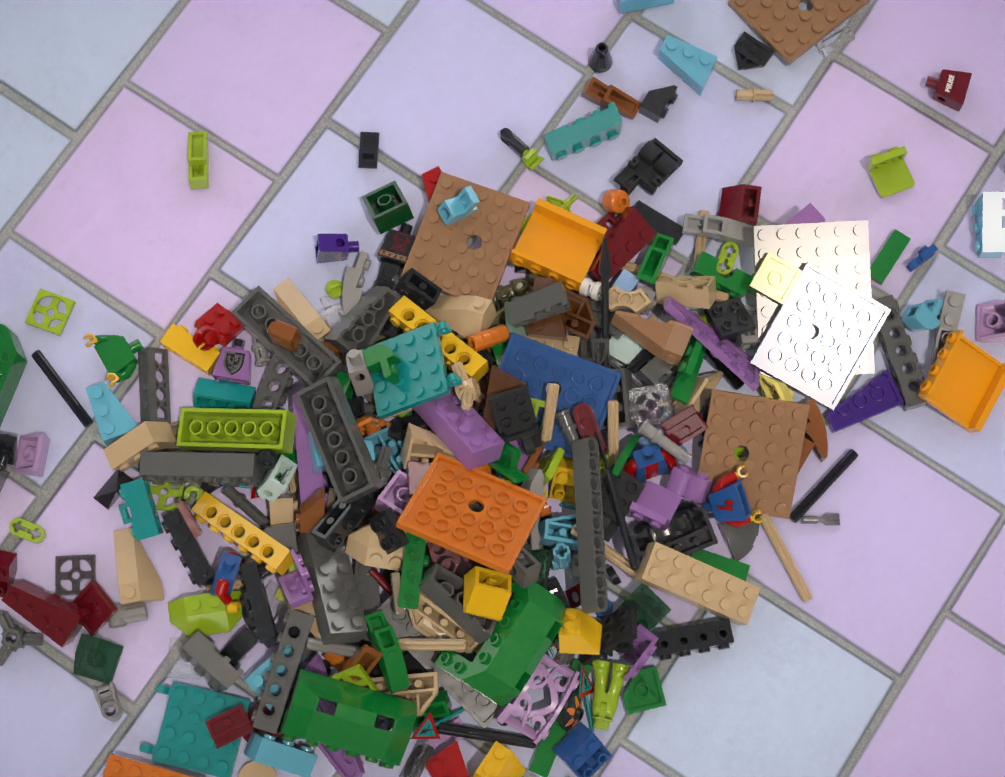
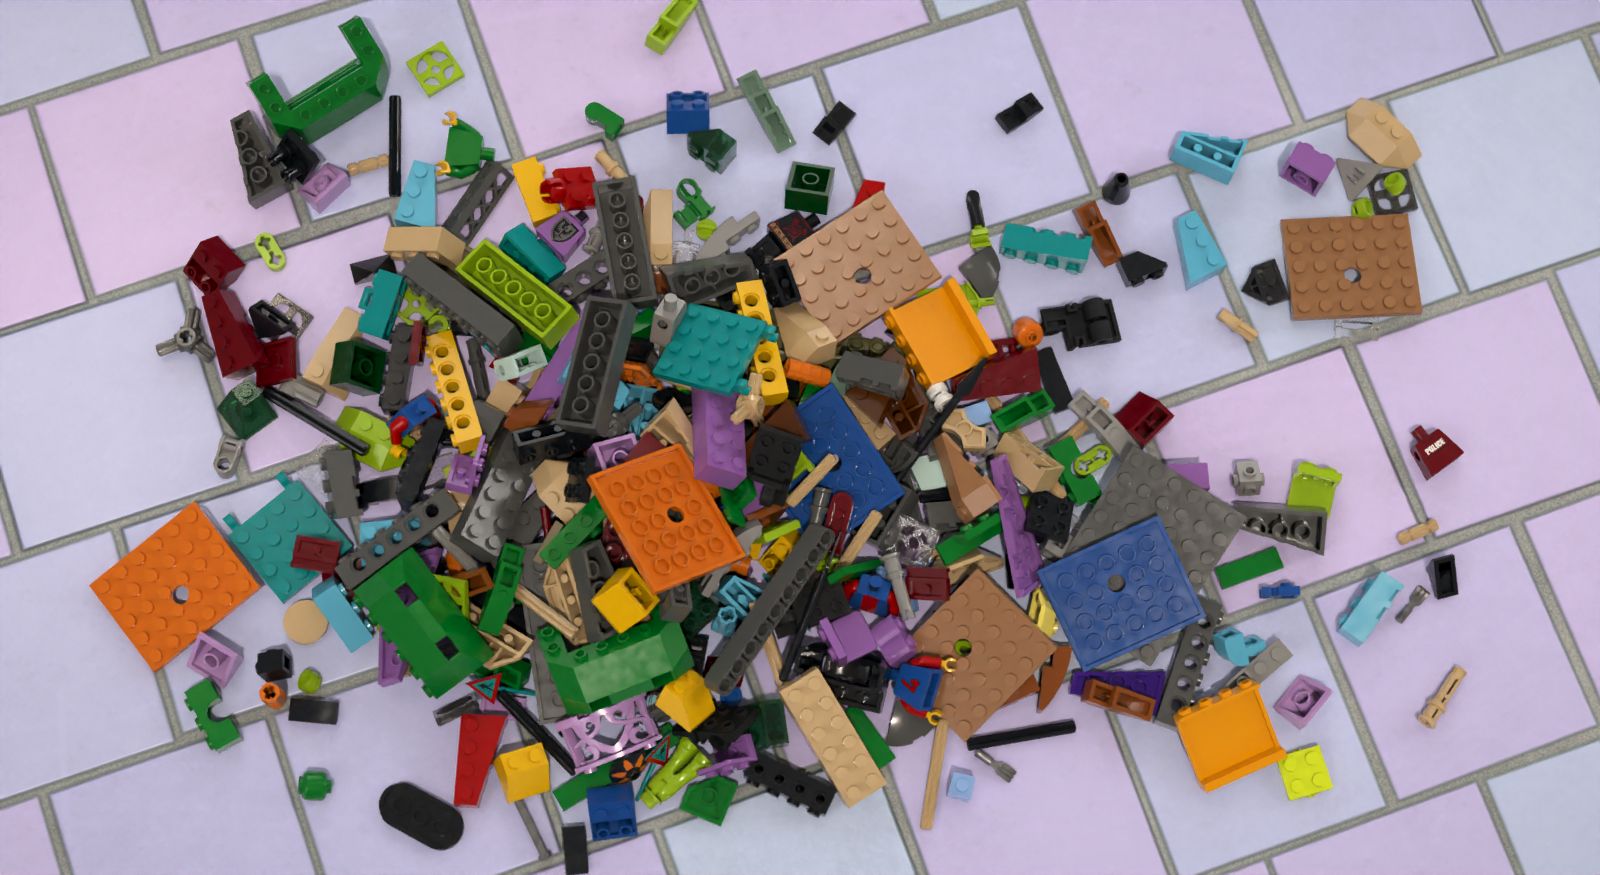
camera: 30 degrees right, 0 degrees up
black plate [258,449,278,468] -> none
dark orange brick [268,319,301,352] -> none
dark purple torso [315,234,359,263] -> none
green brick [362,345,402,385] -> none
medium azure brick [437,186,480,226] -> none
black tile [606,565,622,585] -> none
plate [749,252,802,305] -> none
none -> black slope [248,300,296,339]
none -> black axle [262,386,370,456]
none -> dark green brick [329,340,386,397]
none -> tan axle [347,154,389,176]
none -> green leg [585,102,625,142]
none -> tan pin [594,149,629,179]
none -> blue slope [666,91,710,134]
none -> green piece [673,178,715,231]
none -> clear green slope [687,129,737,175]
none -> sand green slope [736,69,797,154]
none -> light blue brick [946,772,976,802]
none -> dark grey brick [958,246,1001,298]
none -> black slope [995,92,1044,135]
none -> dark orange slope [1080,679,1156,722]
none -> light grey brick [1232,461,1265,496]
none -> dark grey wedge [1236,502,1328,556]
none -> tan axle [1397,519,1439,545]

